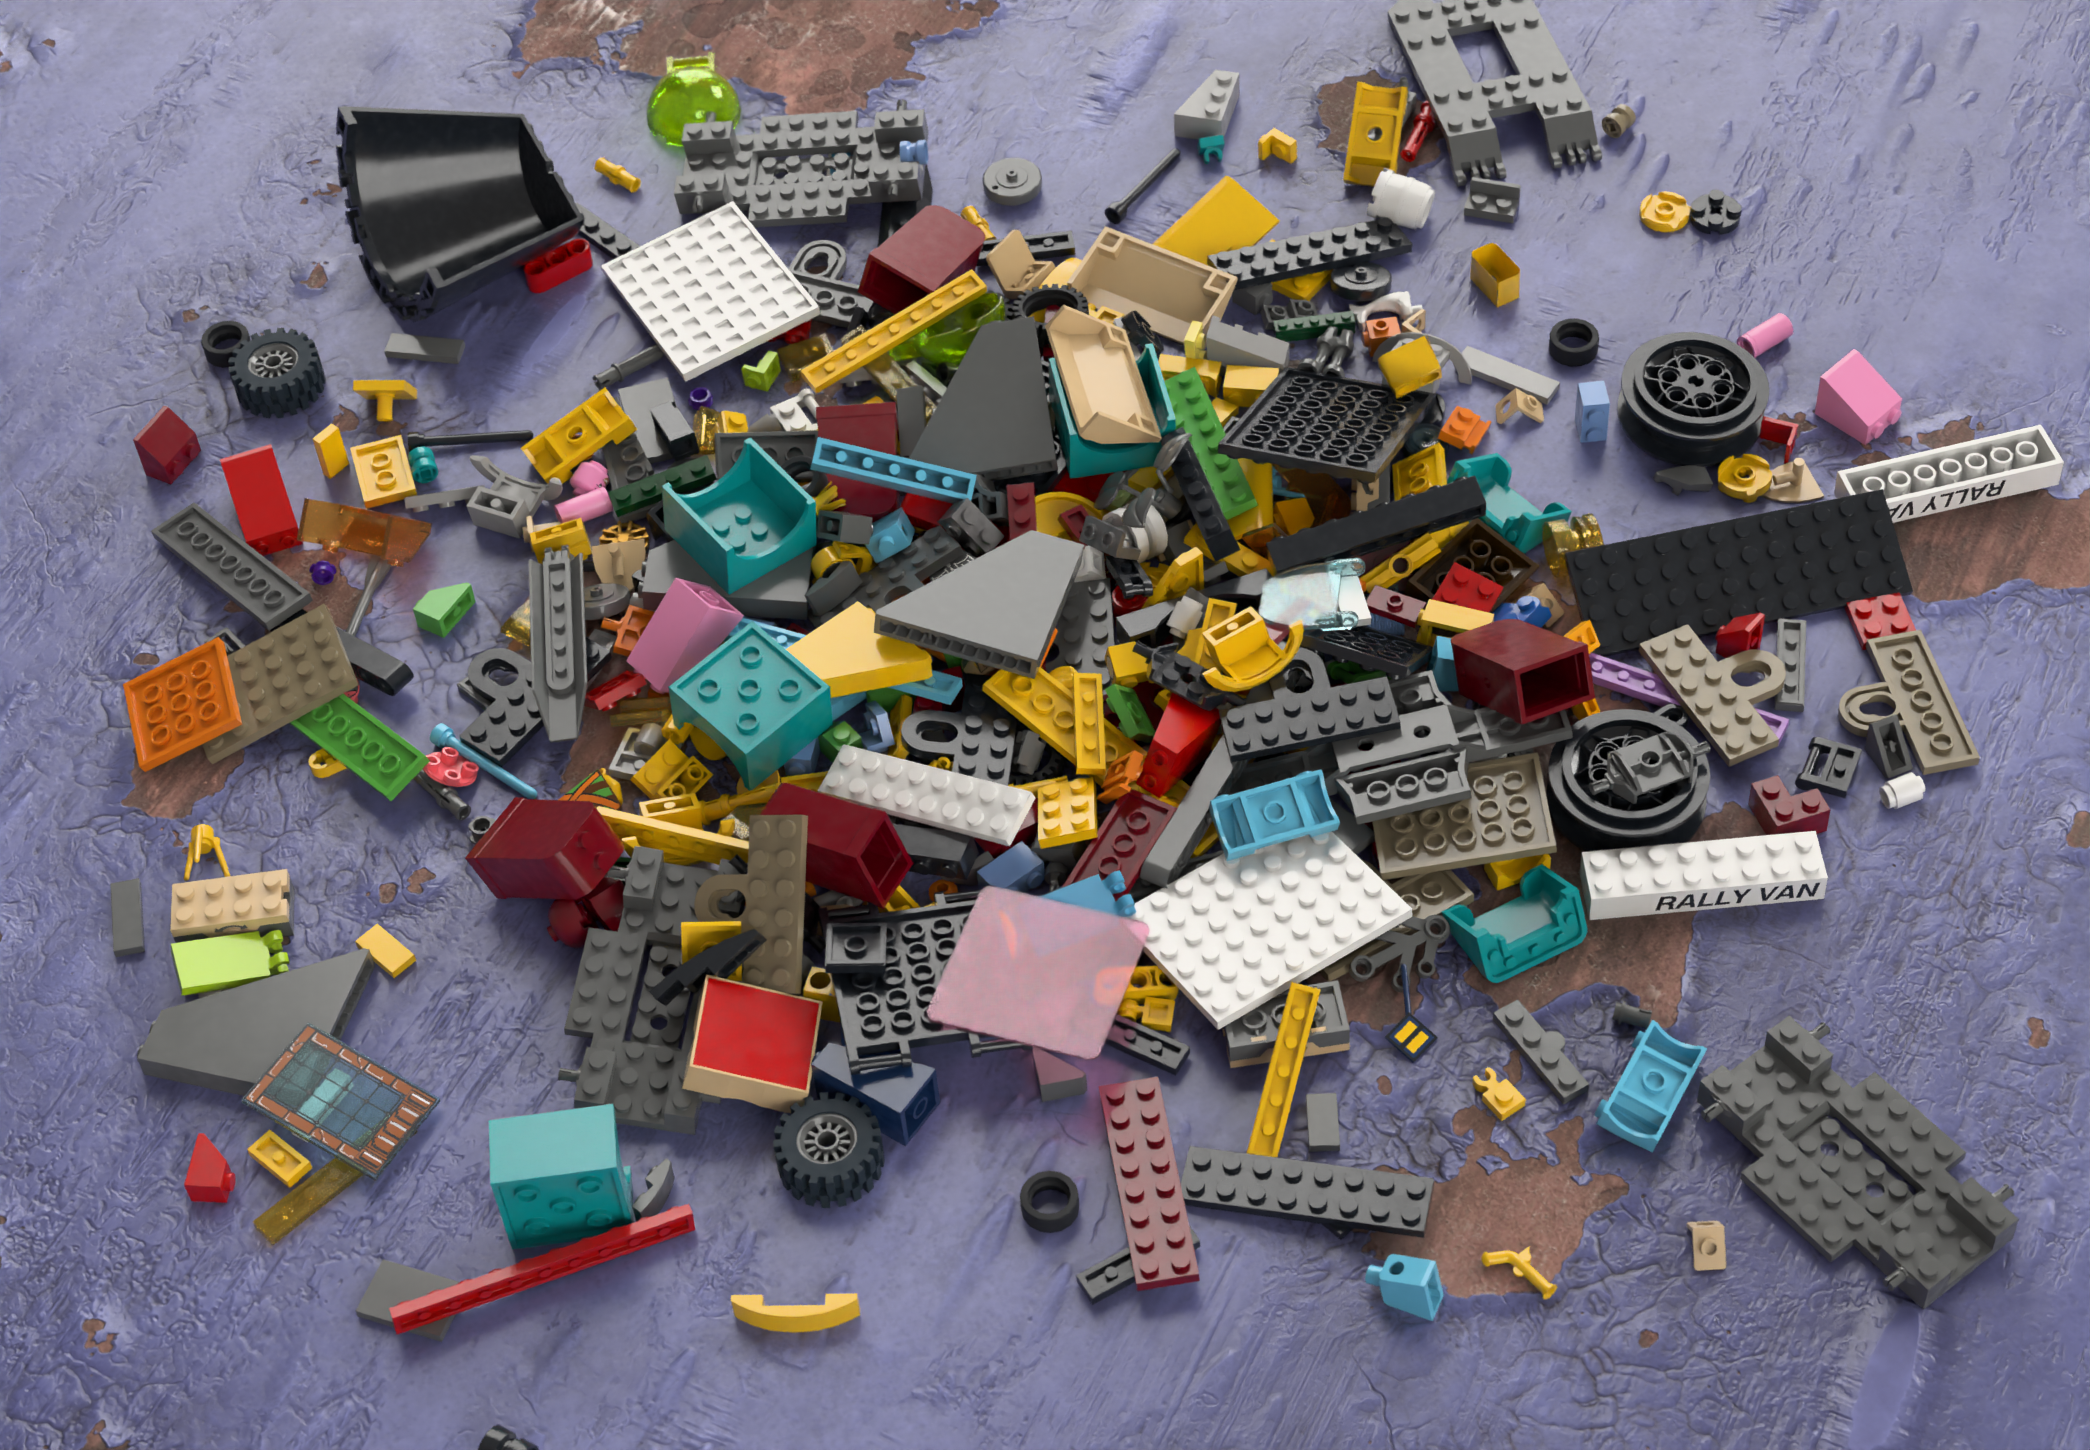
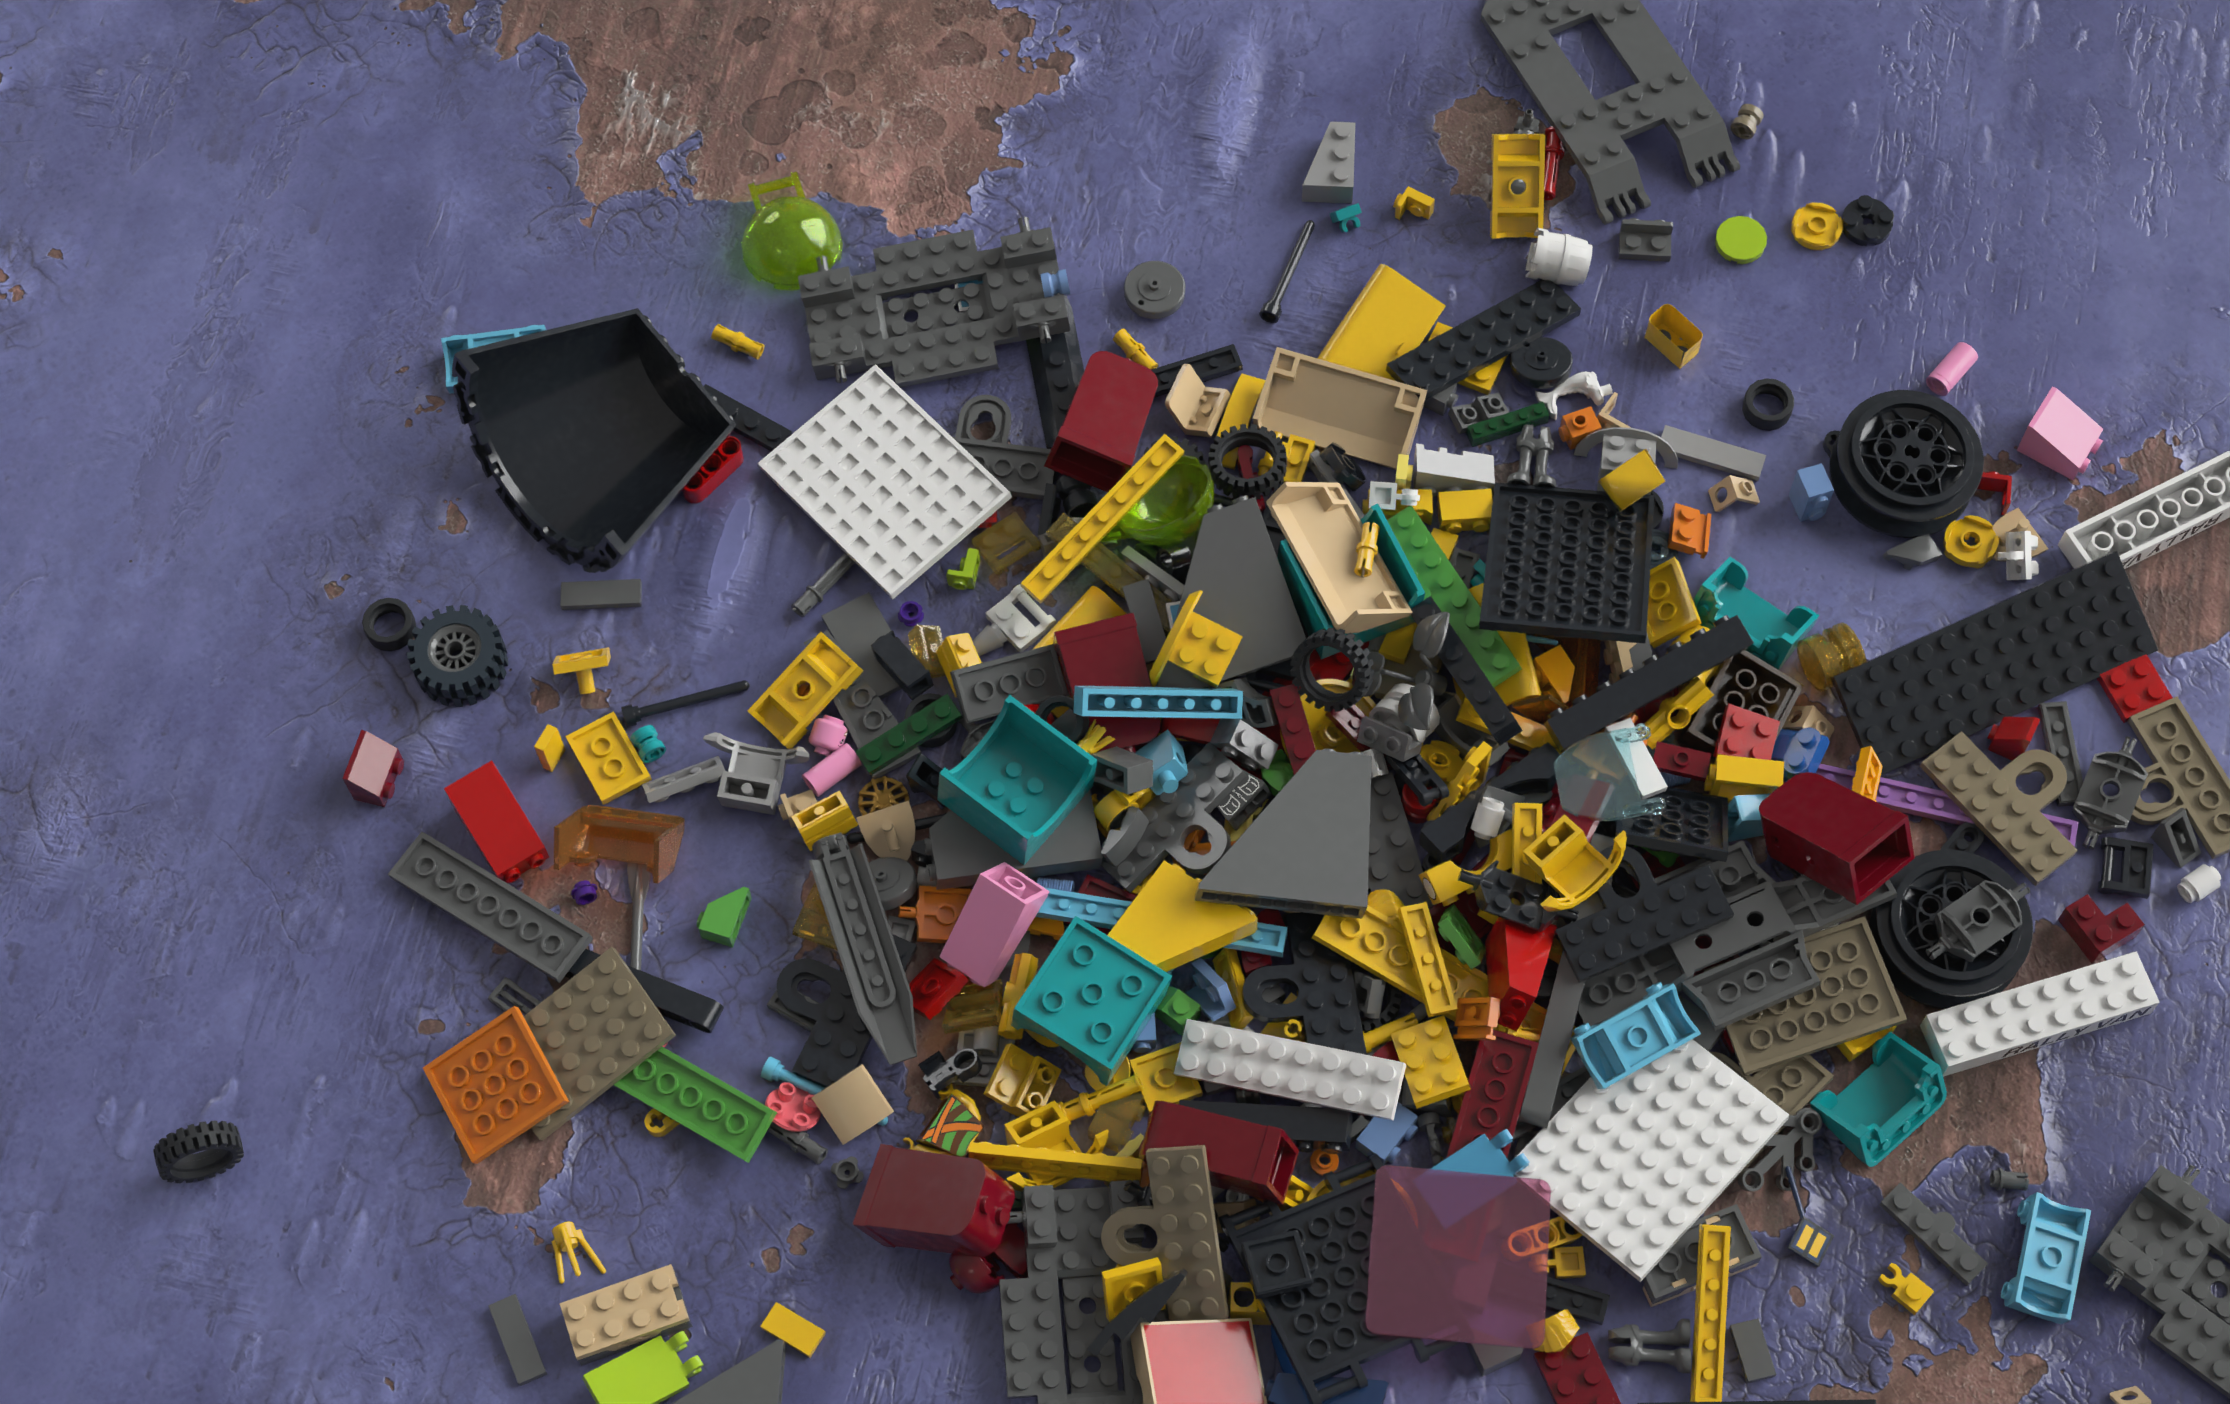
camera: 15 degrees left, 15 degrees up
none -> tan slope [812,1064,894,1145]
none -> black piece [918,1048,982,1099]
none -> yellow piece [1149,590,1243,688]
none -> black tyre [1290,628,1374,712]
none -> yellow pin [1354,522,1380,577]
none -> white plate [1369,481,1420,510]
none -> yellow hair [1525,1309,1580,1352]
none -> dark grey piece [1608,1319,1691,1374]
none -> lime tile [1715,216,1767,264]
none -> white hips [1998,531,2039,580]
none -> dark grey plate [2072,736,2148,850]

